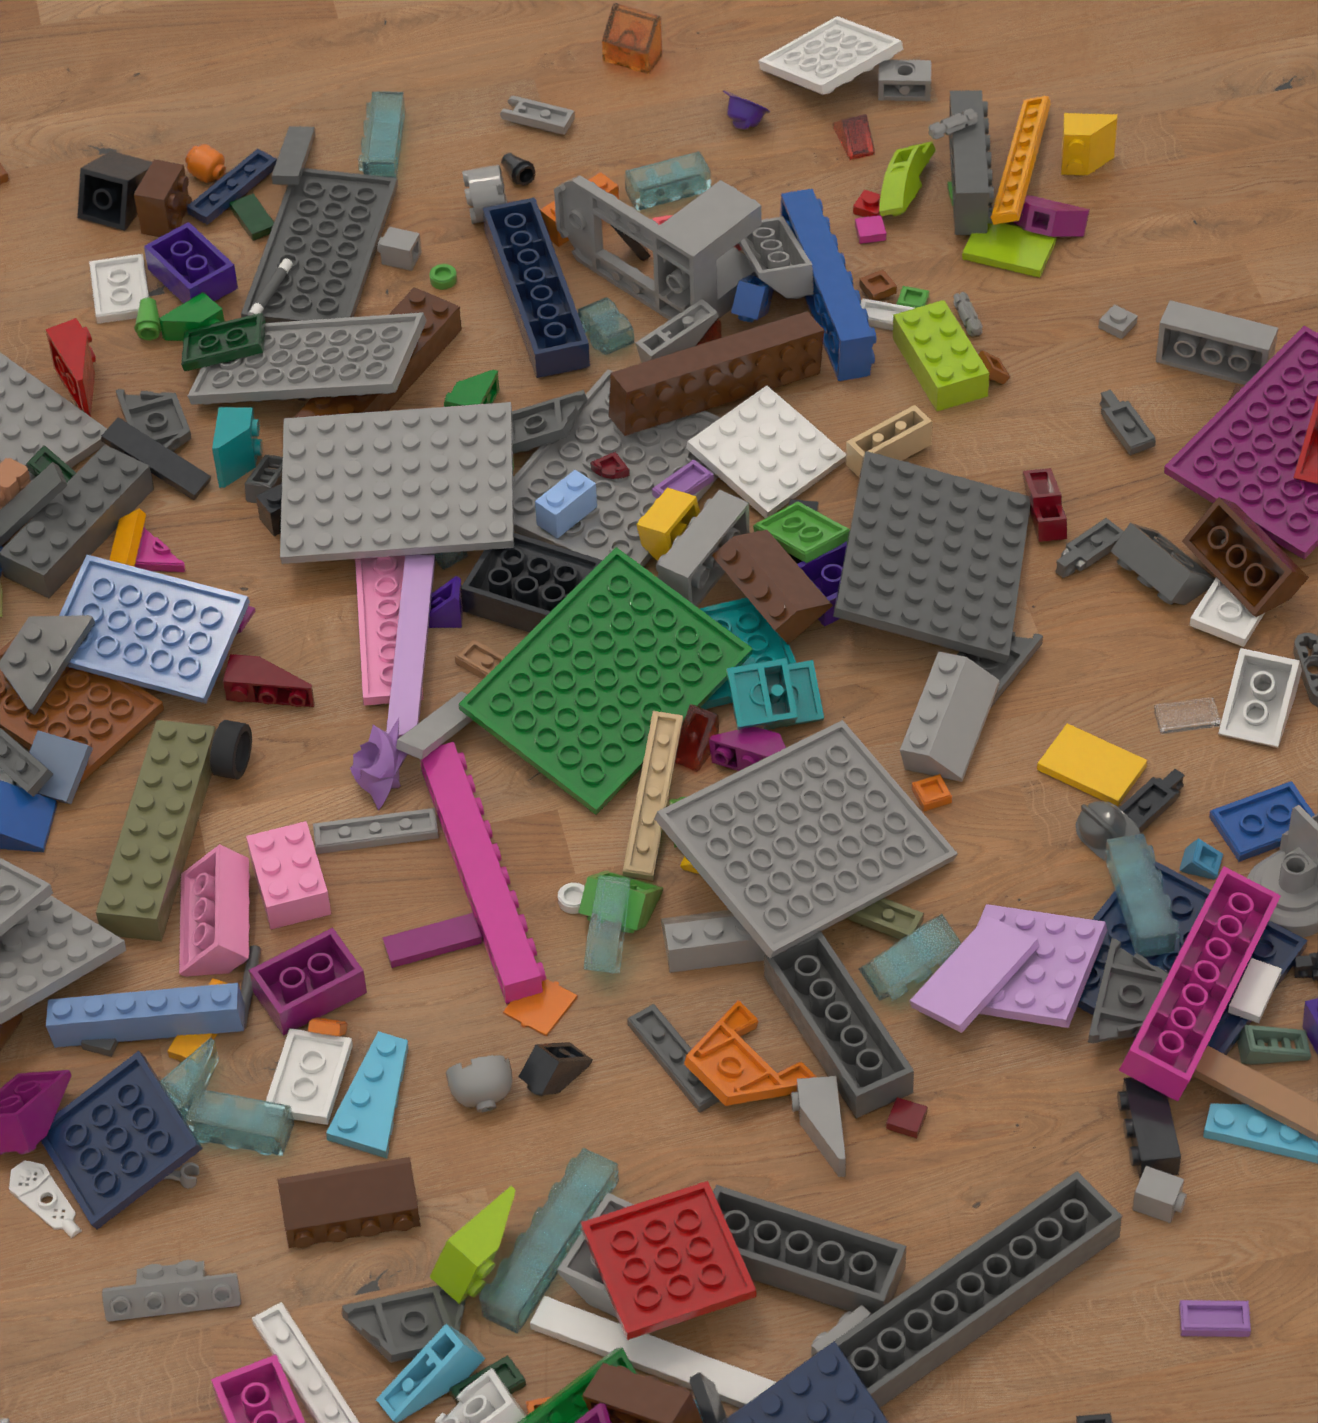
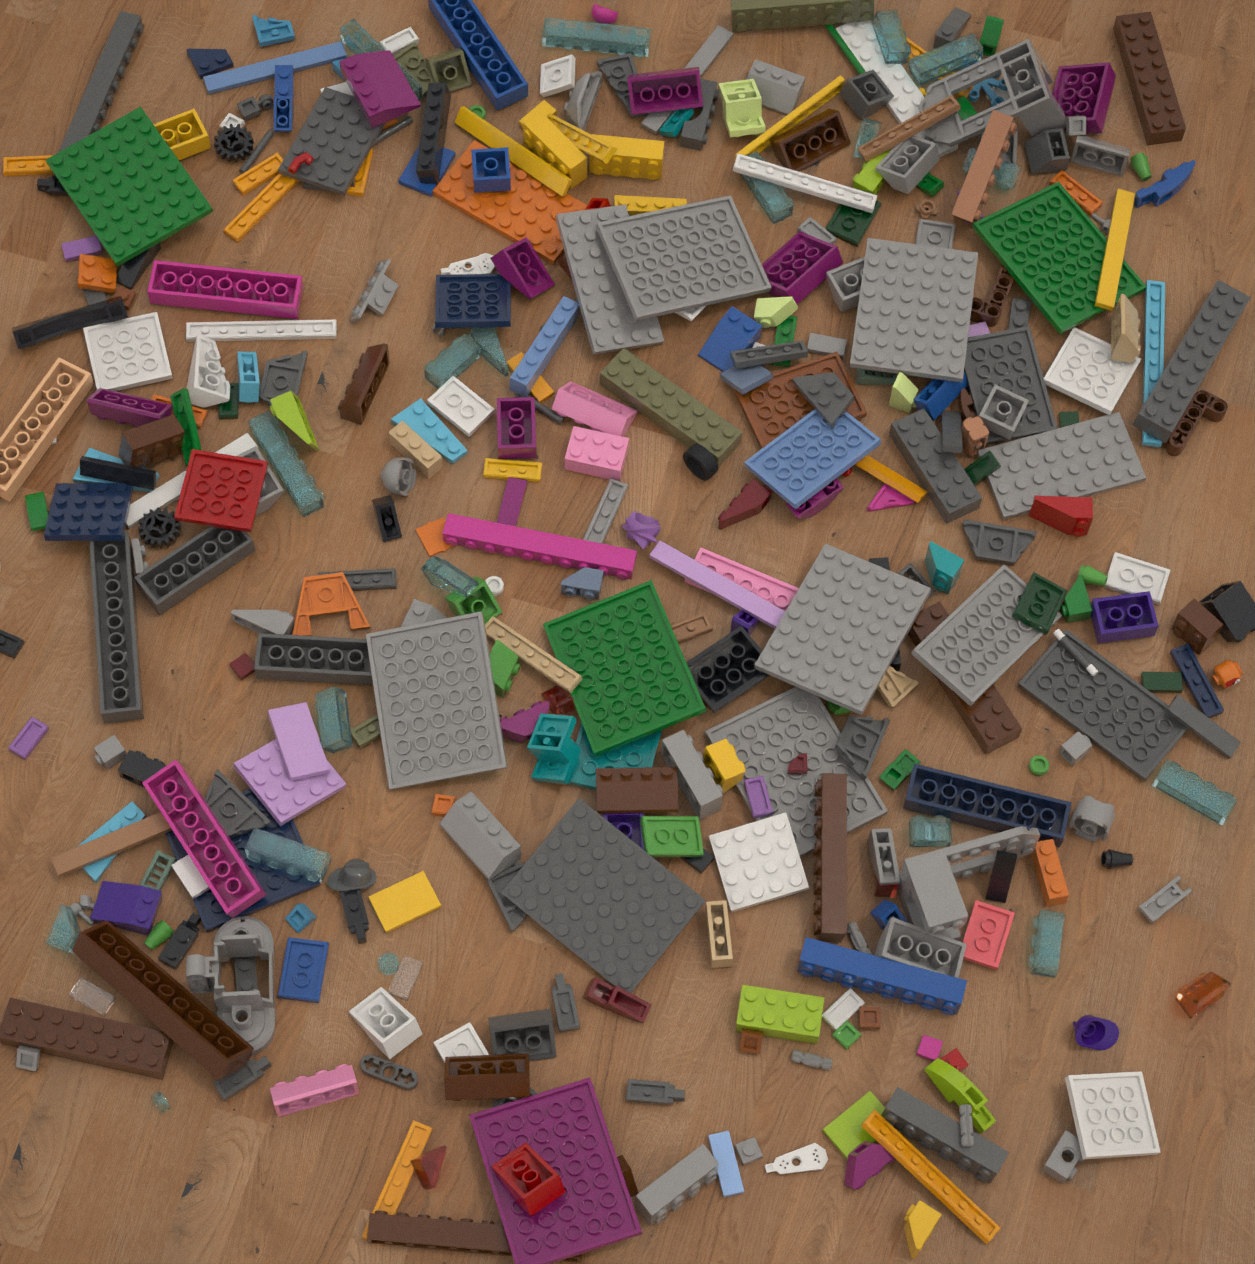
camera: 115 degrees right, 15 degrees up
black tile [101,417,211,500] -> none
orange tile [308,1017,348,1036] -> none
light grey tile [396,692,473,759] -> none
green slope [444,369,500,407] -> none
light blue brick [535,470,597,539] -> none
clear red slope [833,114,875,160] -> none
none -> black gear [138,507,181,549]
none -> clear light blue tile [378,953,399,975]
none -> tan brick [388,421,443,479]
none -> yellow tile [483,458,542,483]
none -> sand blue slope [561,567,604,600]
none -> light blue tile [708,1131,744,1198]
none -> white piece [765,1143,828,1174]
none -> green slope [879,749,921,790]

